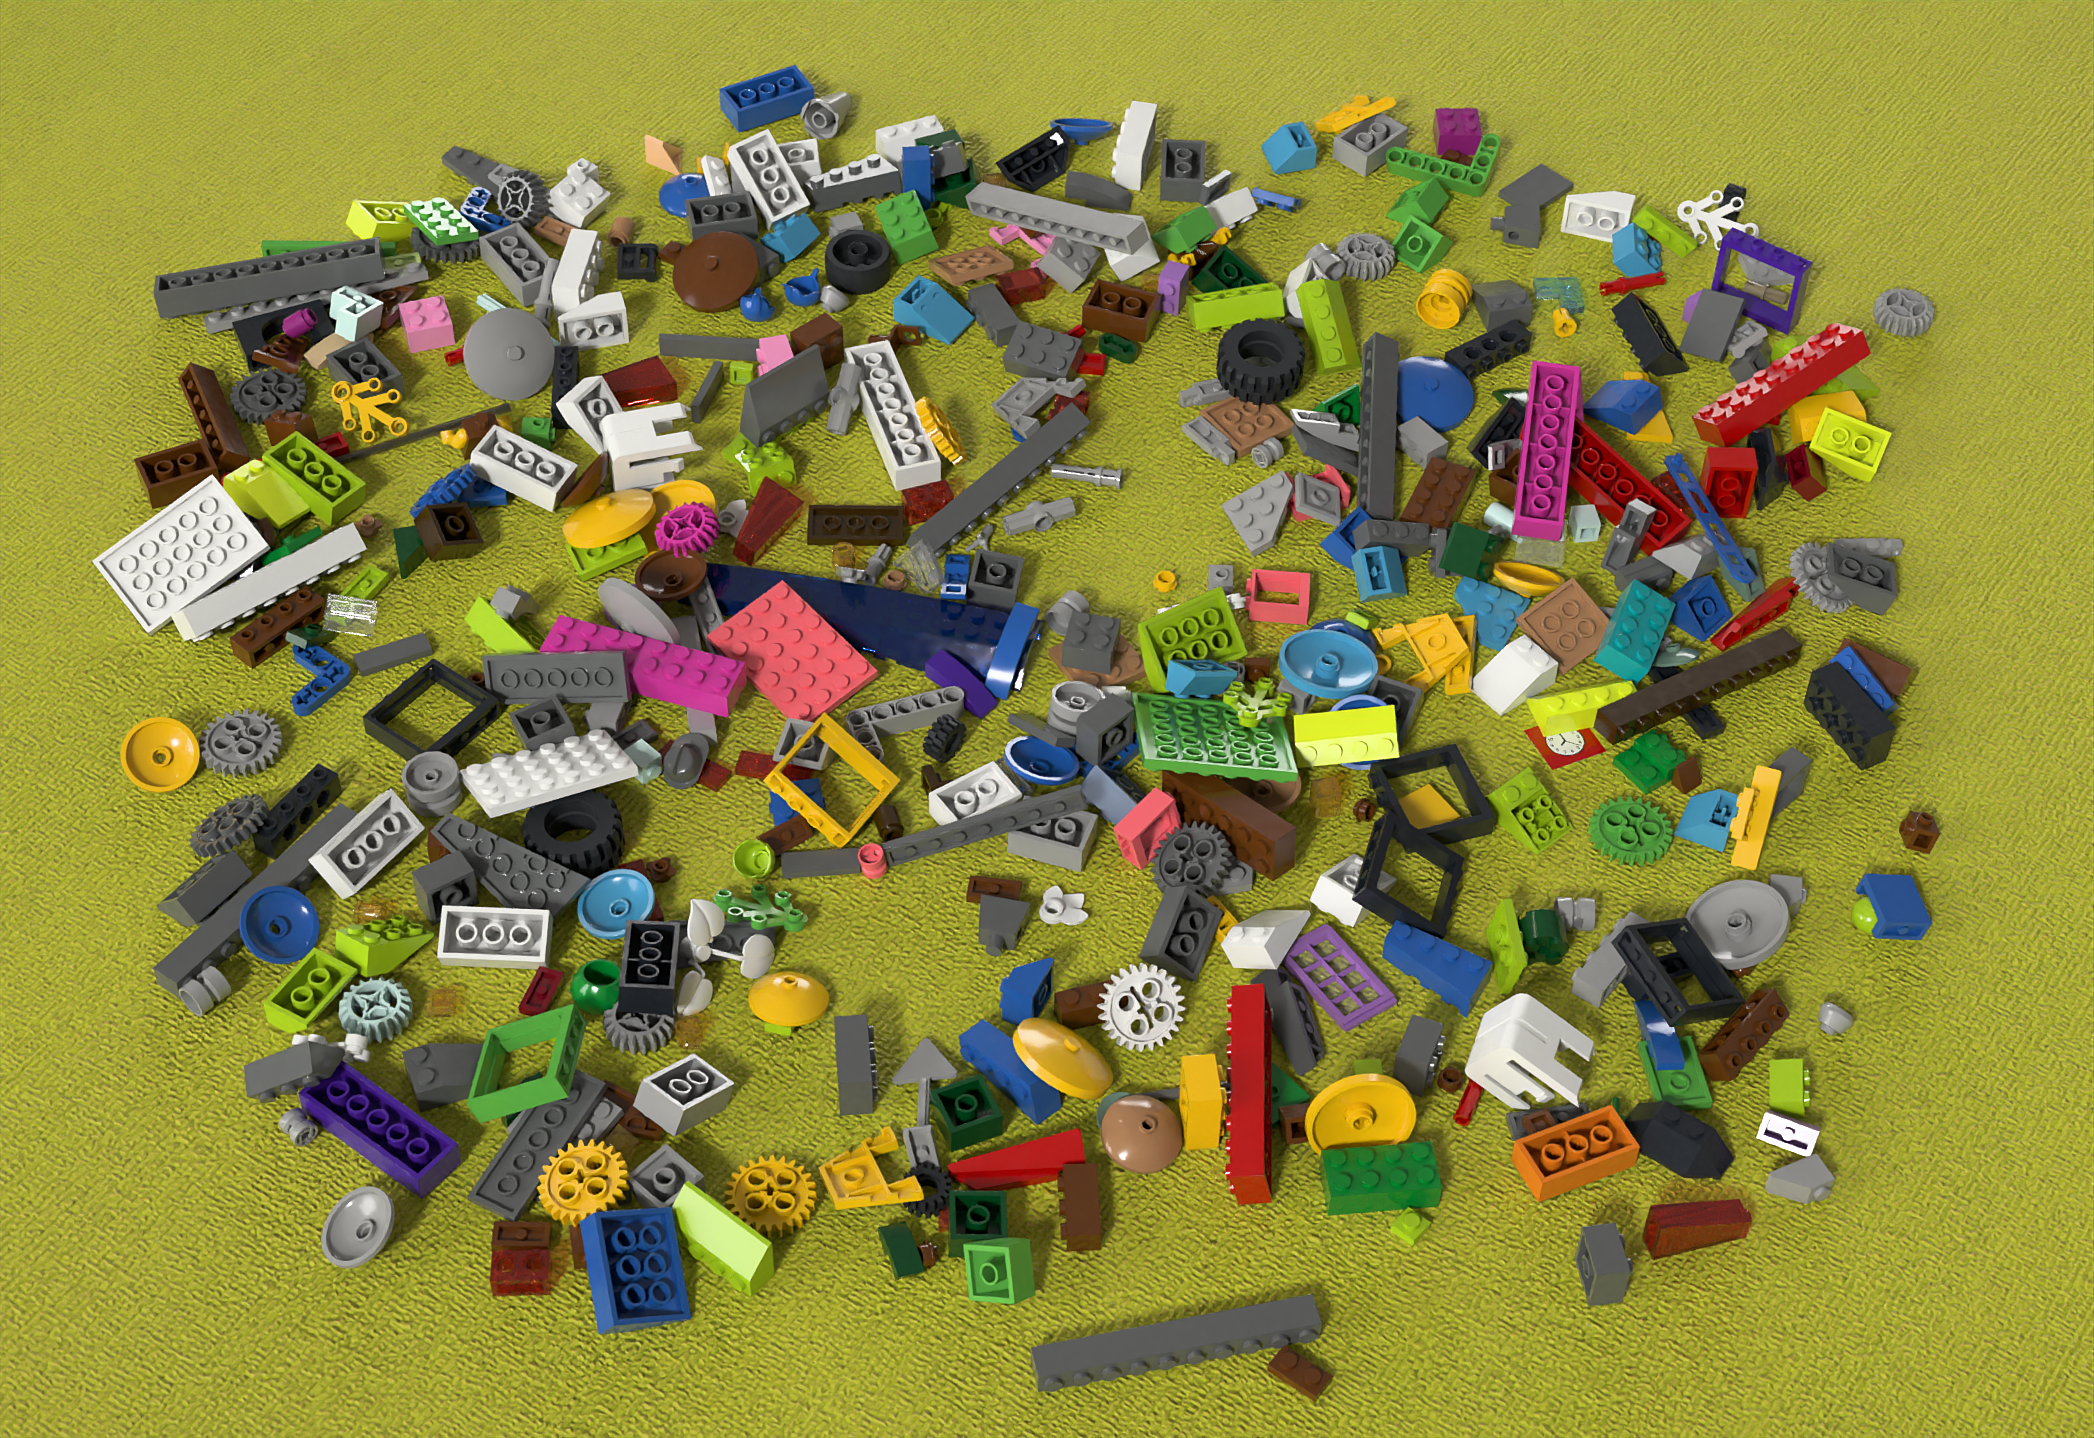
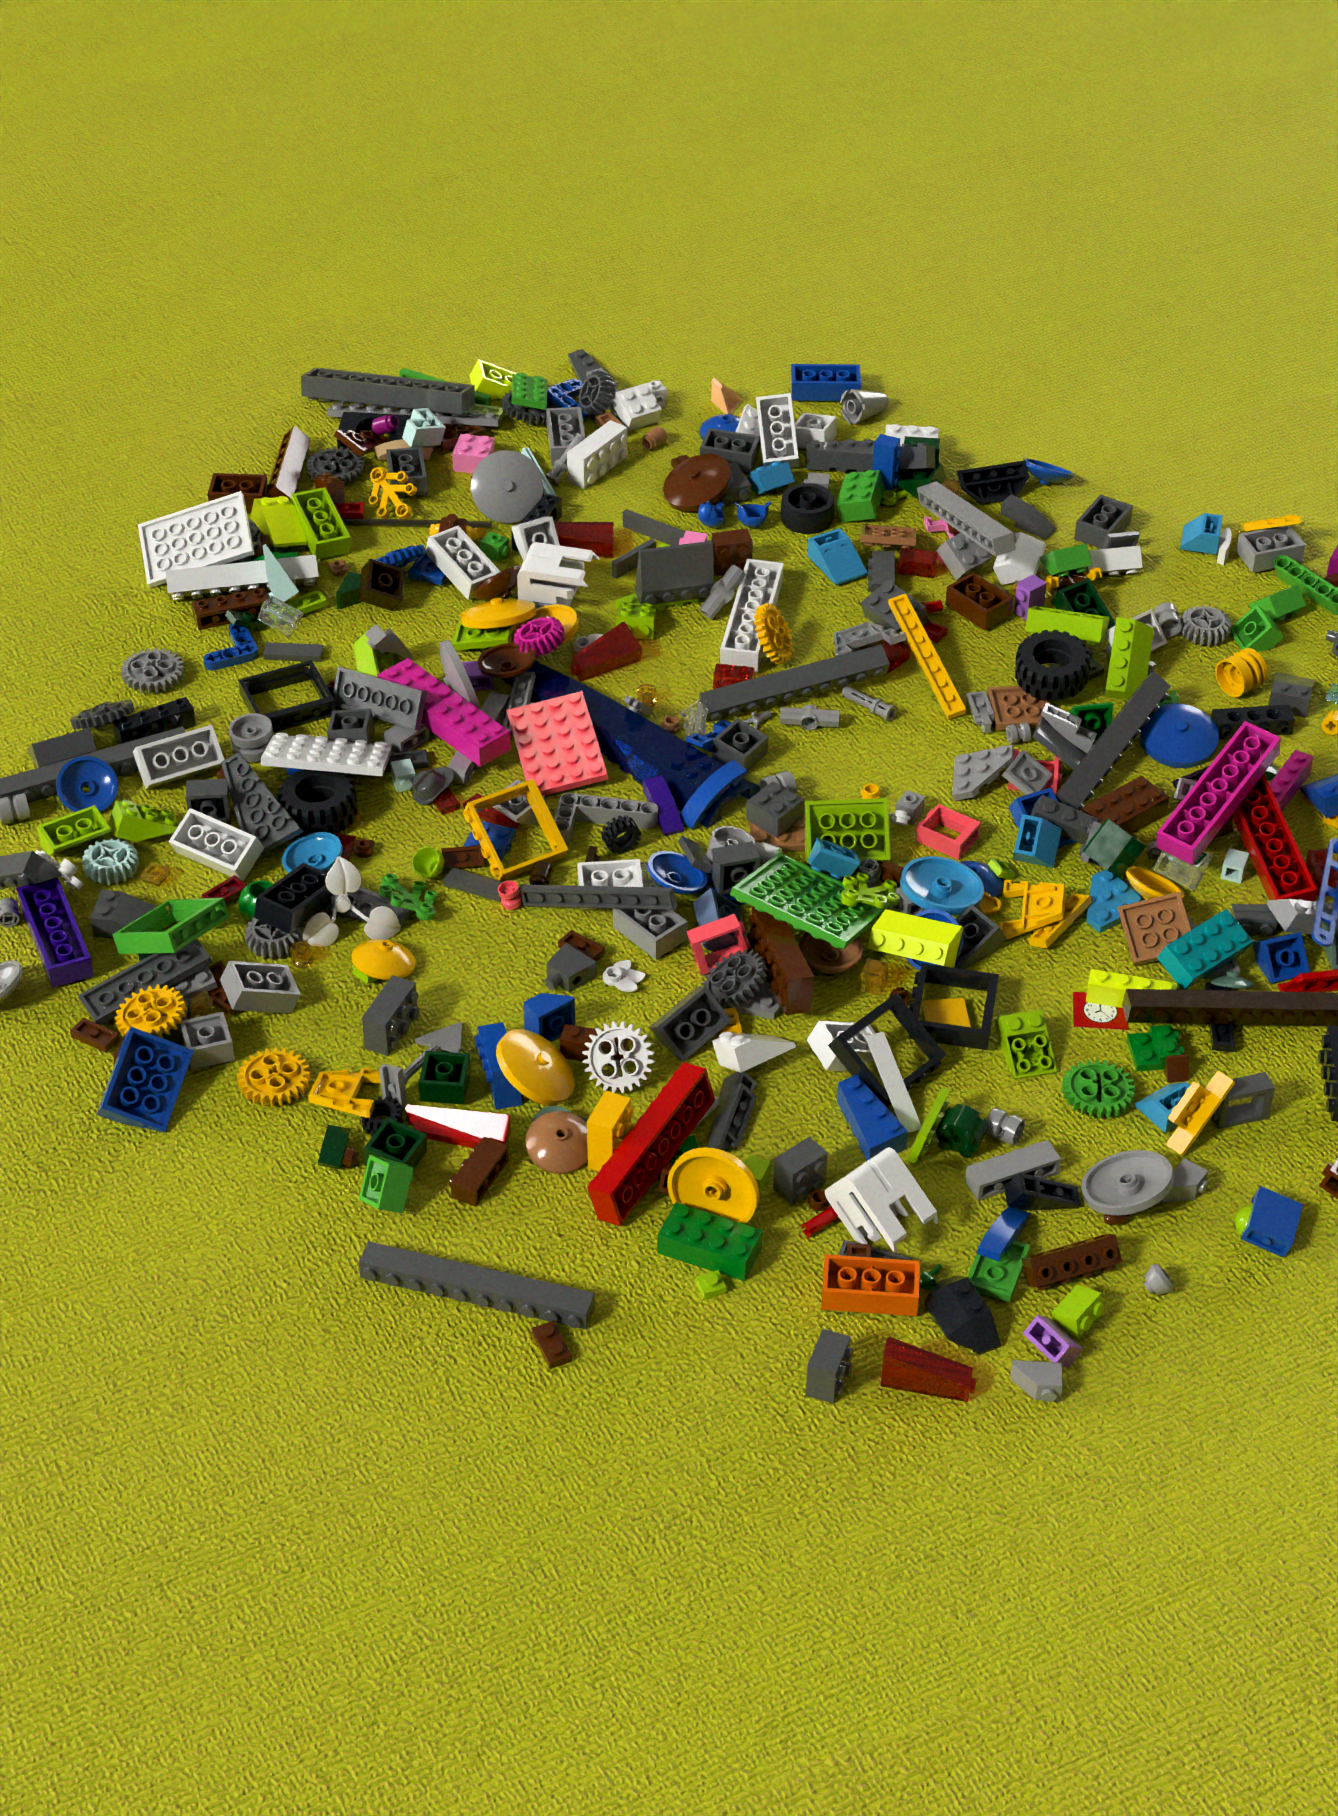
camera: 30 degrees right, 5 degrees down
yellow dish [120,717,200,793] -> none
clear yellow bush [353,900,386,923] -> none
clear red brick [490,1249,552,1296] -> none
white slope [558,291,629,351] -> none
black plate [617,243,659,283] -> none
slope [672,1181,774,1297] -> none
dark brown plate [807,505,904,546] -> none
light grey cone [820,285,849,314] -> none
light grey axle [862,544,892,585] -> none
reddish brown bracket [868,325,922,355] -> none
dark green beam [1098,333,1138,364] -> none
white brick [1112,101,1157,191] -> none
light grey hinge [1178,378,1231,407] -> none
plate [1251,187,1302,213] -> none
medium lavender piece [1281,924,1397,1032] -> none
light grey brick [1395,416,1448,470] -> none
white slope [1471,634,1559,716] -> none
dark grey slope [1600,498,1657,575] -> none
black window [1611,918,1745,1027] -> none
none -> light aqua slope [263,544,299,604]
none -> white sticker [865,1032,922,1133]
none -> yellow plate [888,593,966,720]
none -> white slope [1217,528,1232,565]

